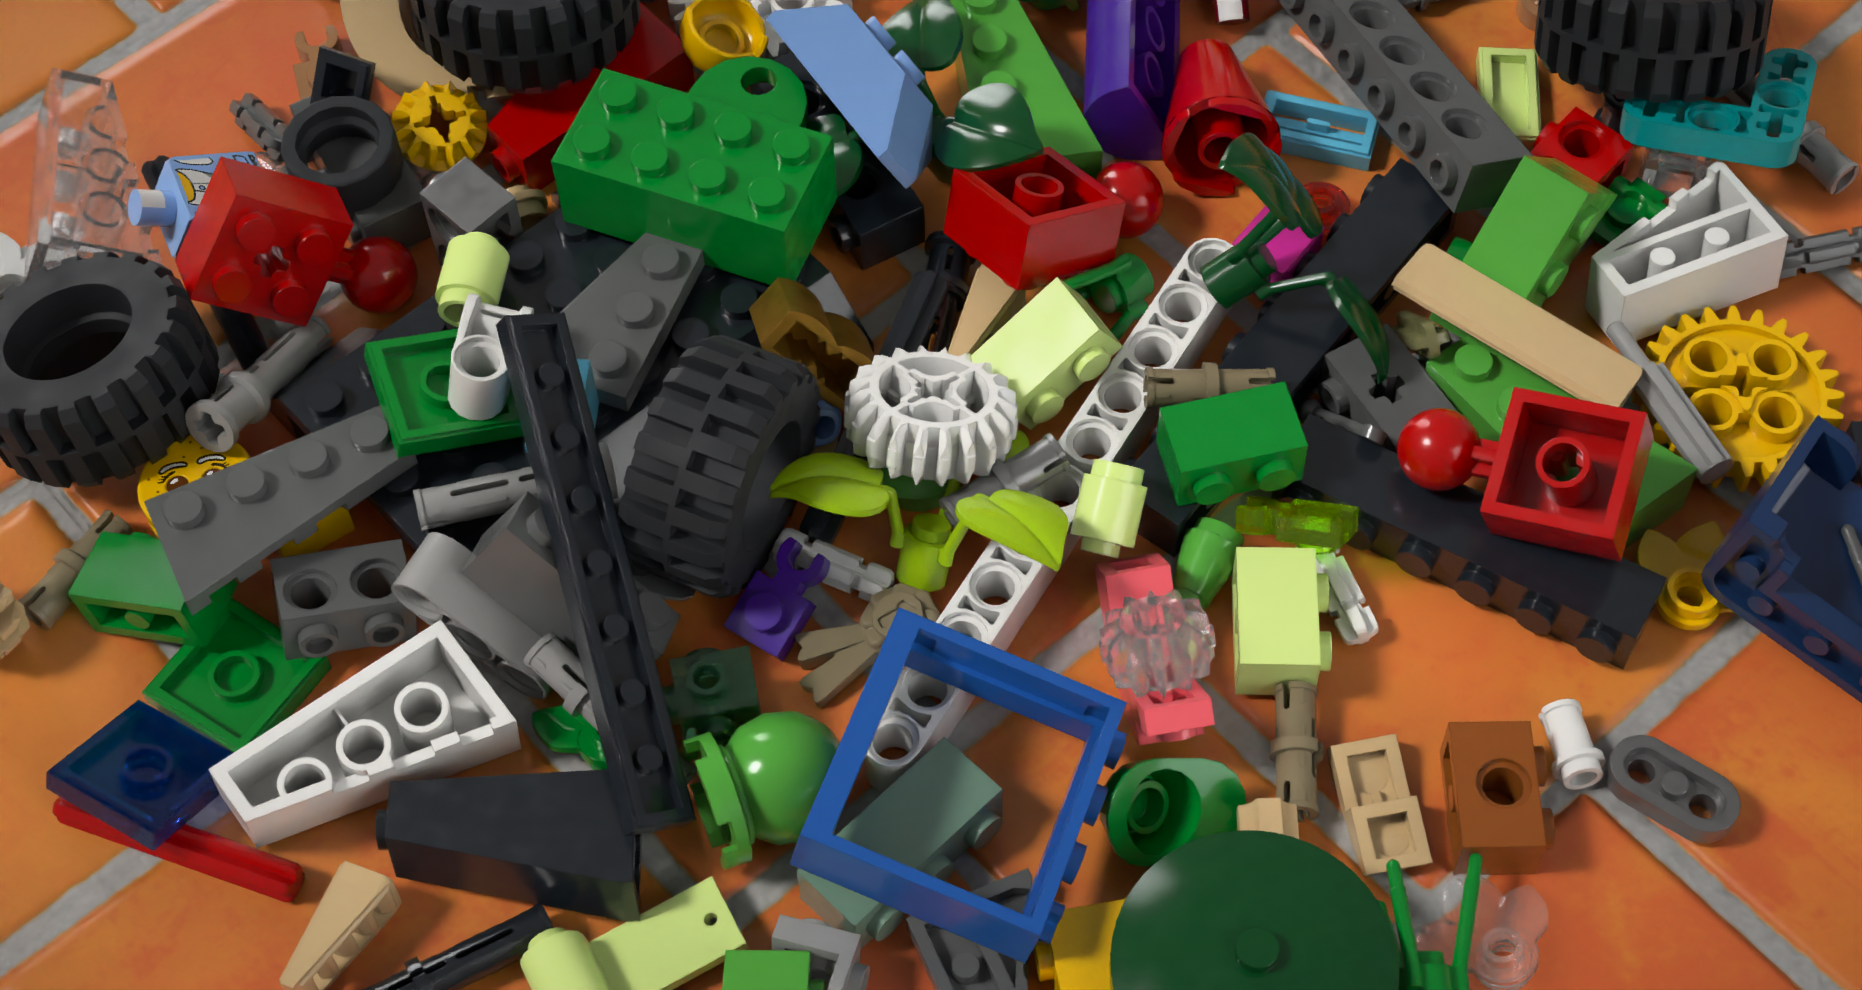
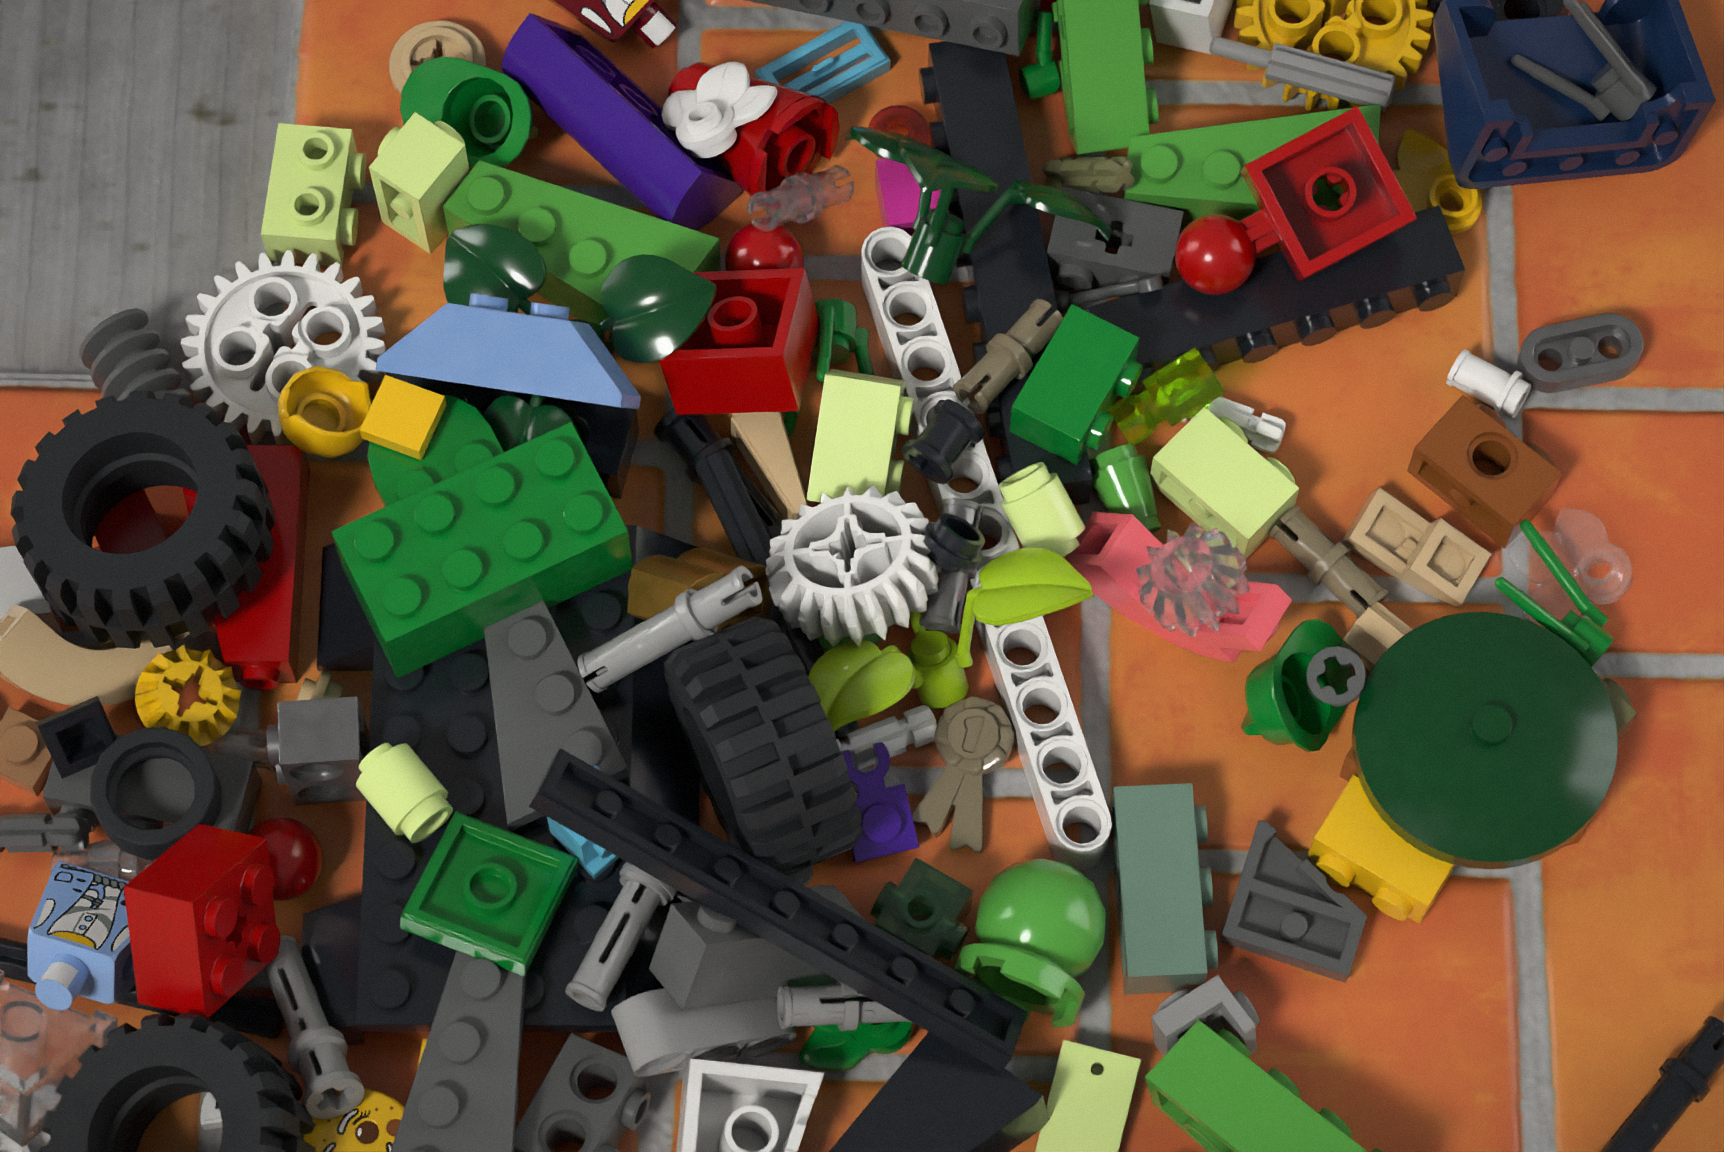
camera: 50 degrees left, 10 degrees up
white piece [448,293,534,421] -> none
blue window [789,607,1127,963] -> none
tan slope [1391,243,1643,408] -> none
none -> yellow tile [360,375,447,460]
none -> light grey pin [577,566,762,693]
none -> white plate [662,61,778,158]
none -> clear pin [747,165,854,232]
none -> black bush [902,399,985,485]
none -> black plate [921,513,985,572]
none -> dark grey bush [1306,646,1367,707]

